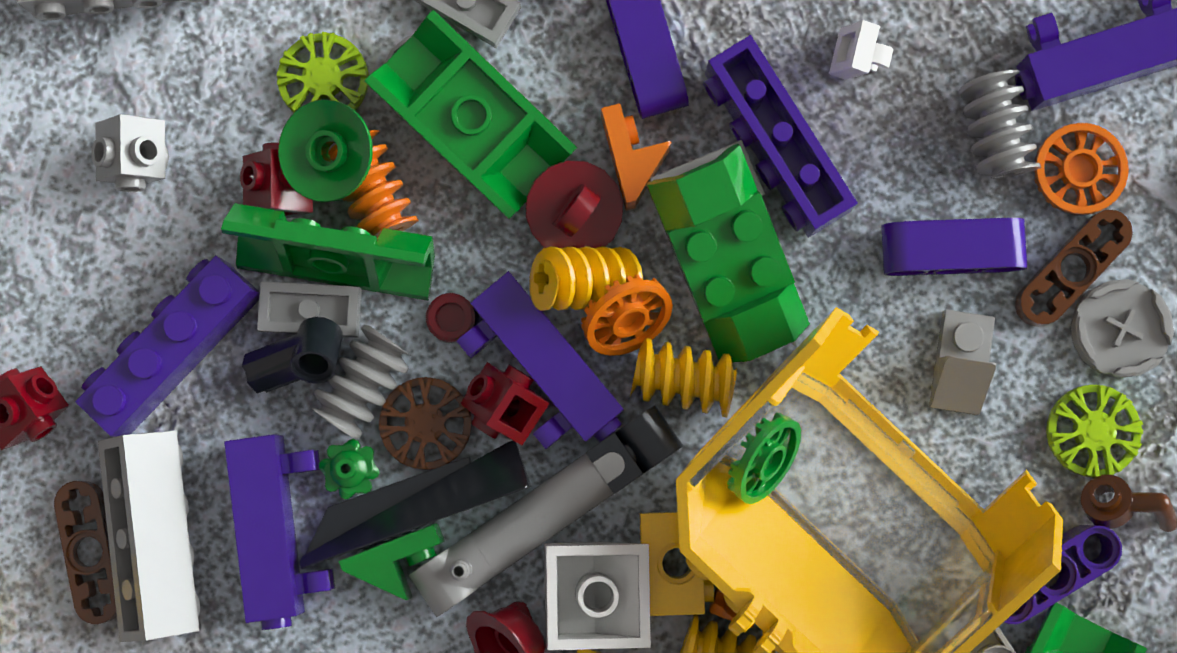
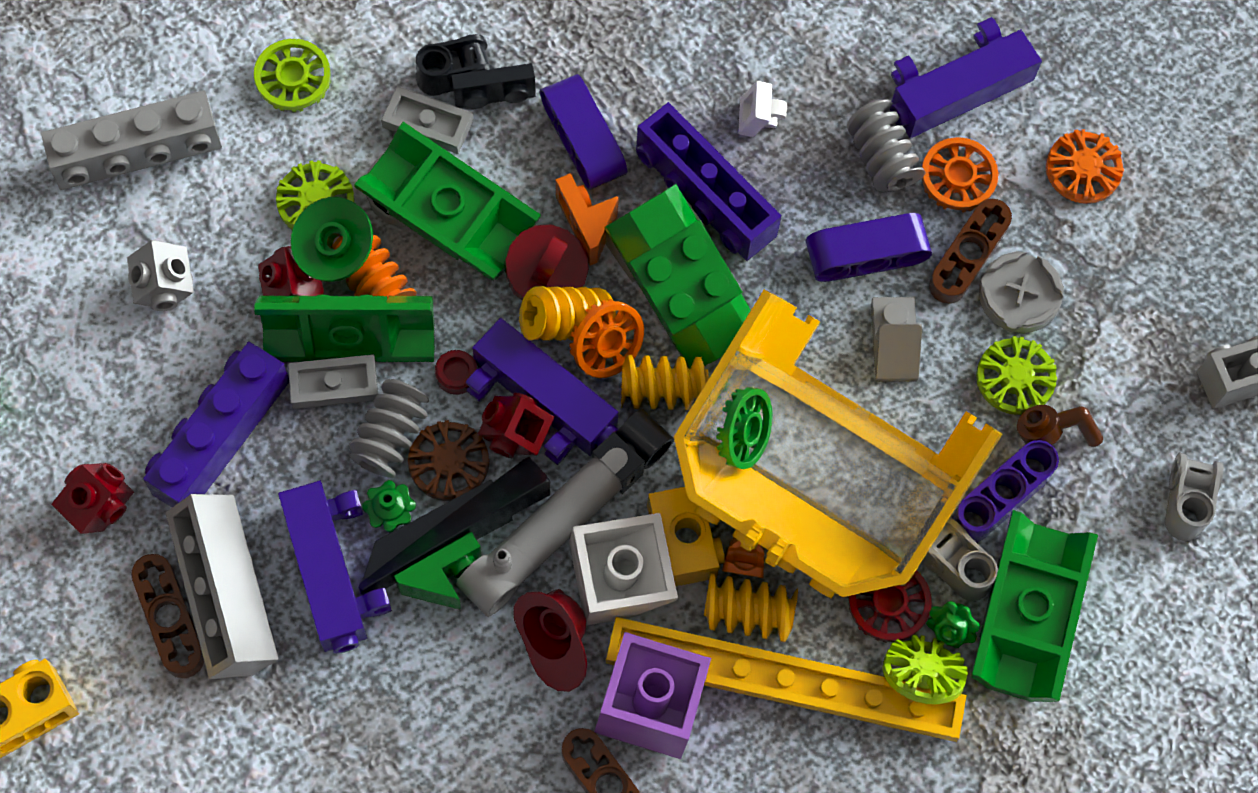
camera: 20 degrees left, 15 degrees down
black piece [242,317,343,394] -> none

